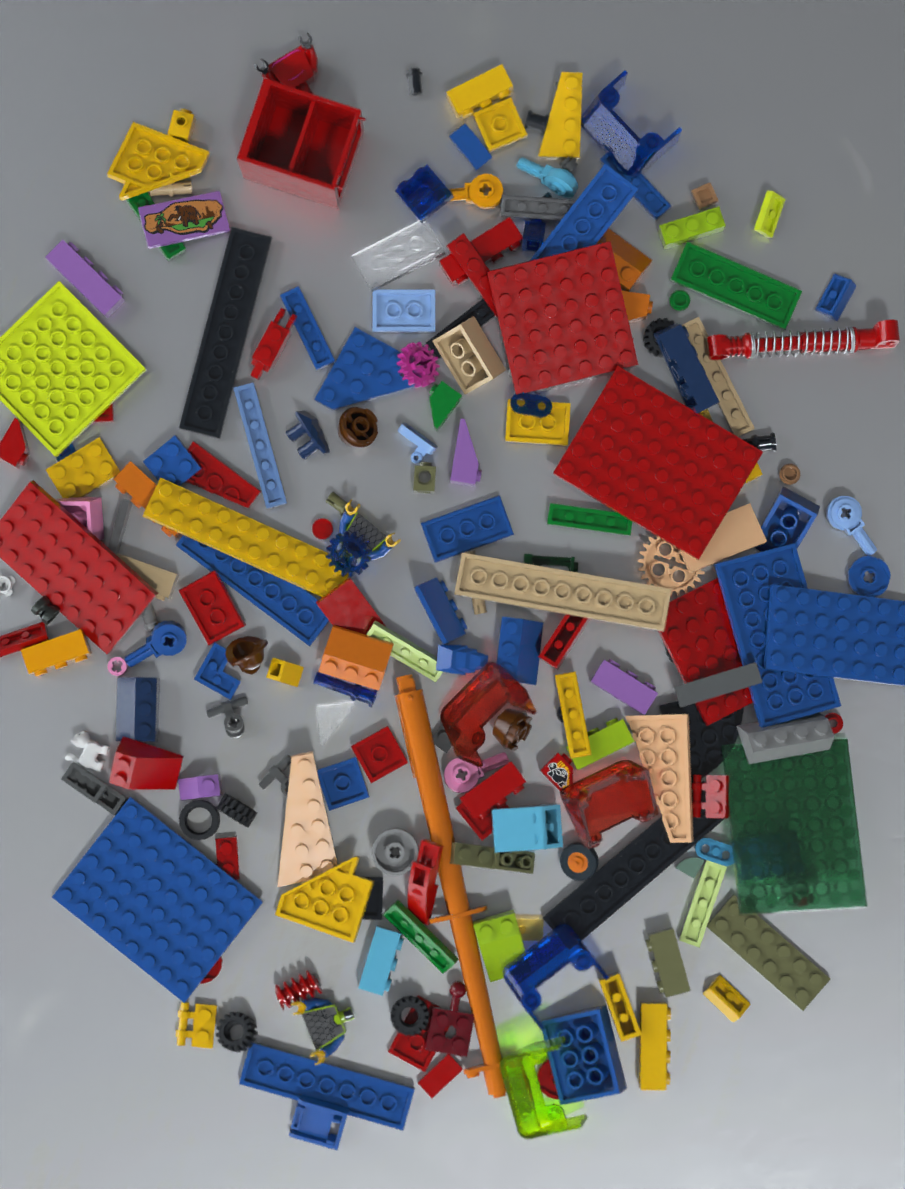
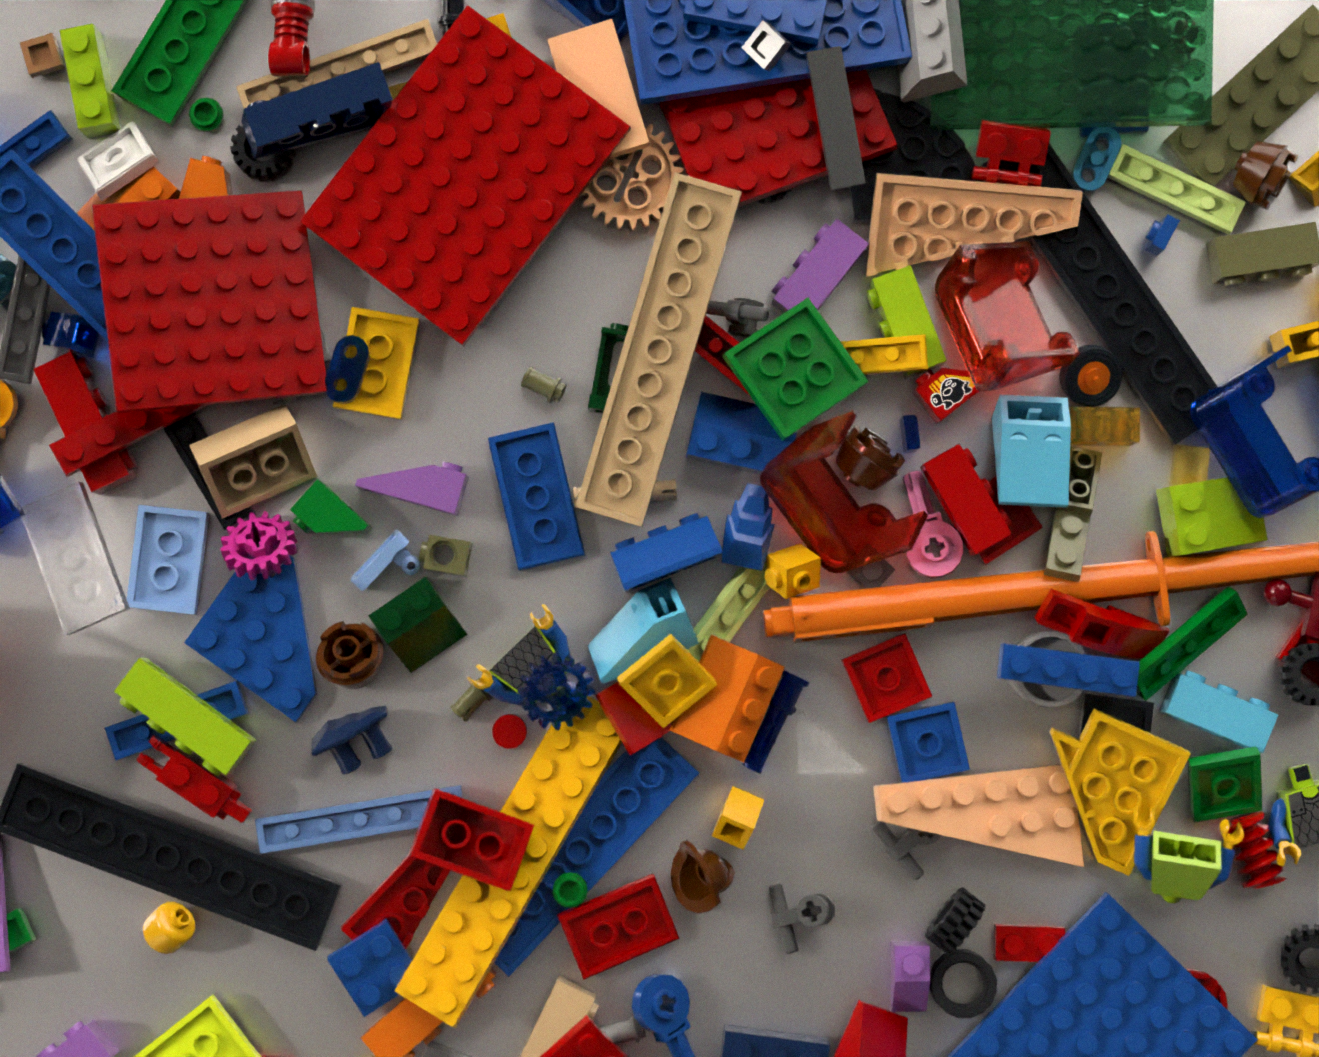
camera: 85 degrees left, 0 degrees up
blue plate [194,642,241,700] -> none
green plate [547,503,632,536] -> none
sand green tile [675,857,704,878] -> none
none -> white tile [78,121,159,201]
none -> lime brick [114,658,257,776]
none -> yellow head [143,902,195,954]
none -> dark green slope [368,576,468,673]
none -> red slope [408,788,534,892]
none -> olive pin [521,366,567,403]
none -> green plate [553,872,588,908]
none -> medium azure slope [587,577,699,684]
none -> yellow plate [617,634,717,728]
none -> dark grey piece [706,298,769,338]
none -> green plate [722,298,869,441]
none -> plate [742,20,791,71]
none -> yellow brick [765,543,821,599]
none -> clear blue tile [900,415,921,453]
none -> blue plate [996,643,1140,697]
none -> clear yellow brick [1069,407,1140,446]
none -> lime torso [1133,807,1244,903]
none -> blue plate [1145,214,1180,257]
none -> green plate [1188,747,1262,823]
none -> reddish brown cone [1233,141,1298,210]

